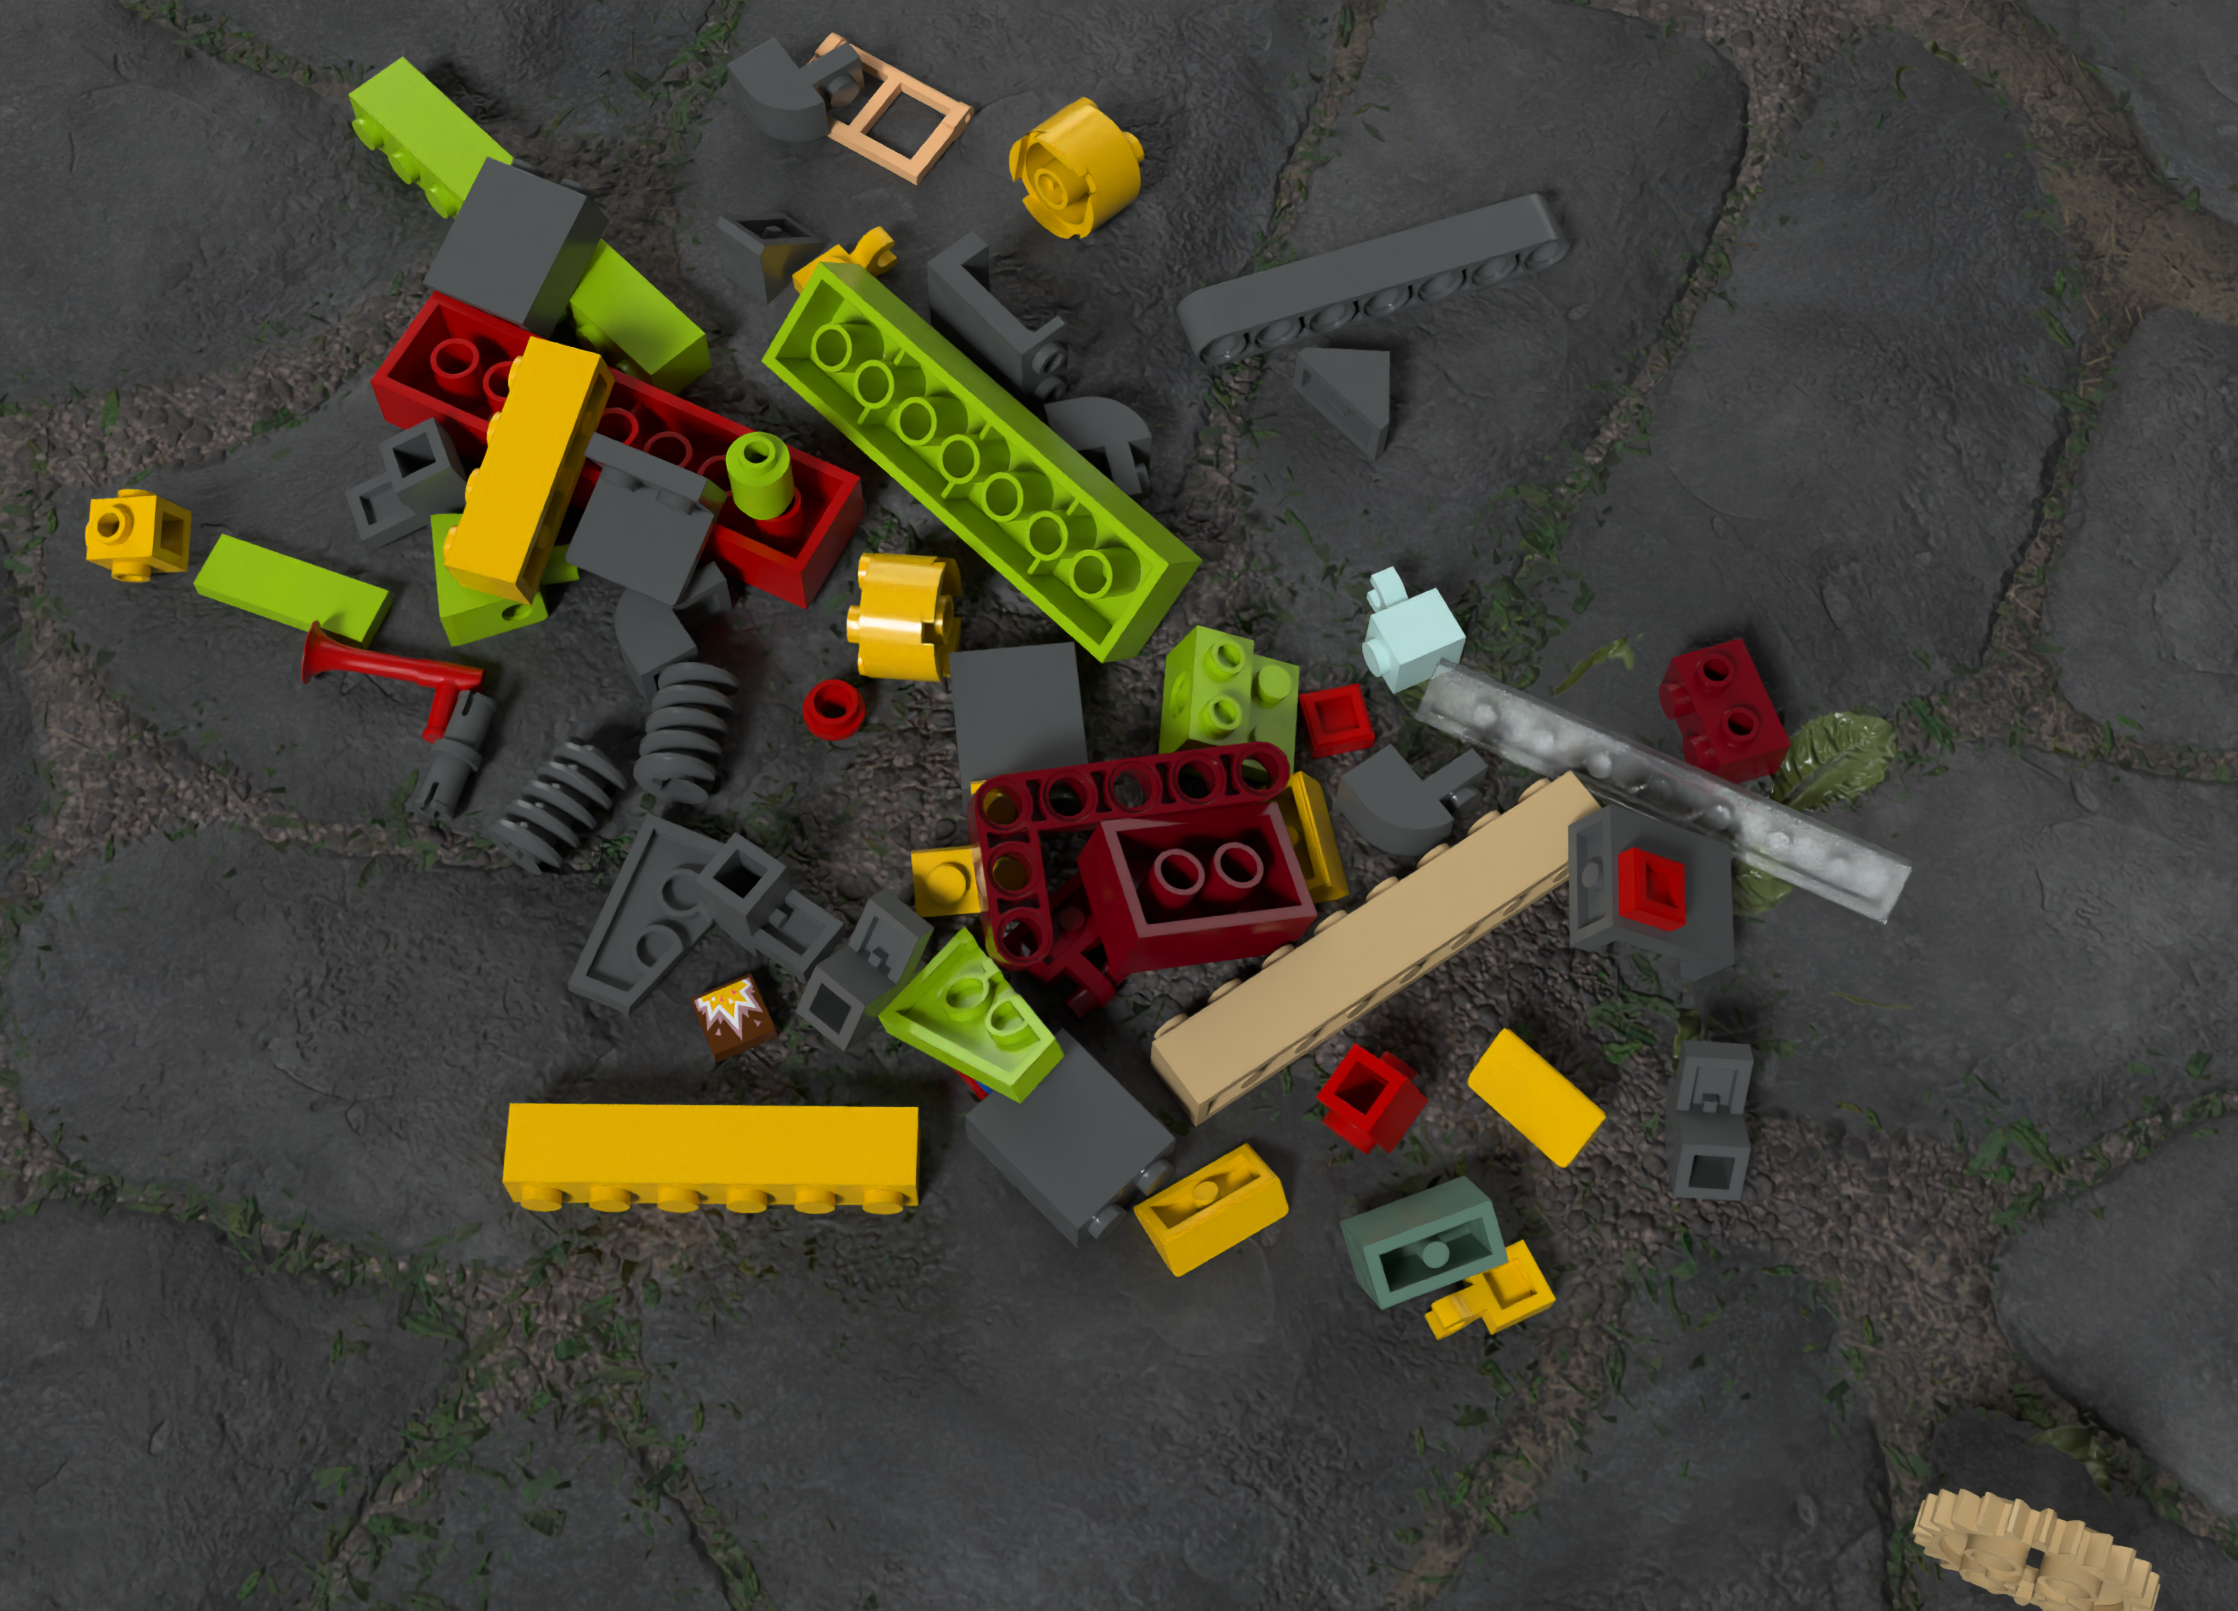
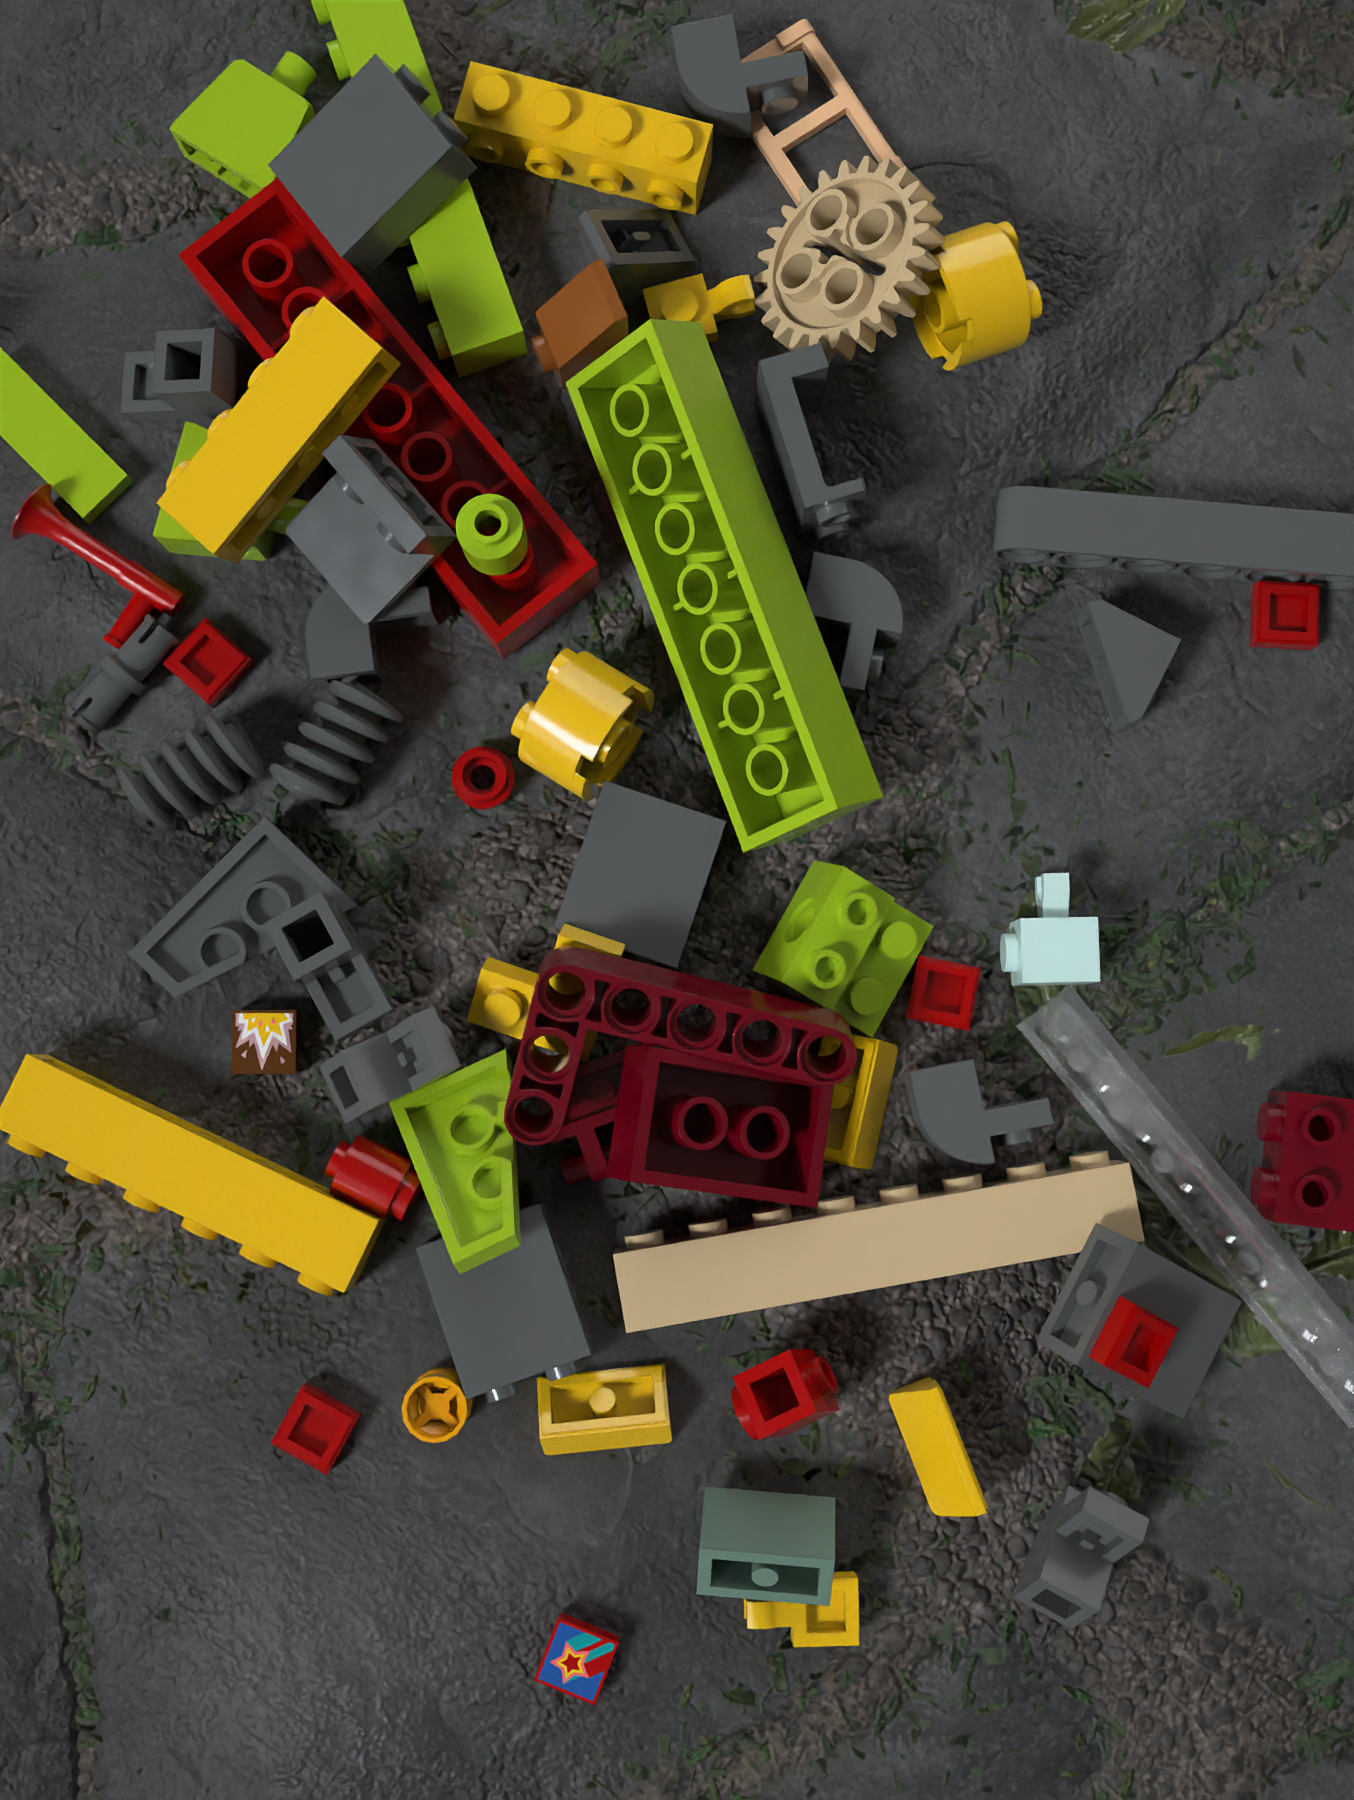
camera: 30 degrees right, 20 degrees up
none -> red tile [163,618,256,708]
none -> lime torso [169,51,317,198]
none -> red tile [270,1382,362,1475]
none -> red brick [324,1134,422,1221]
none -> light orange wheel [401,1366,474,1443]
none -> yellow brick [453,61,713,215]
none -> dark orange slope [531,258,629,390]
none -> tile [534,1612,620,1705]
none -> tan gear [754,156,945,364]
none -> red tile [1249,581,1320,650]

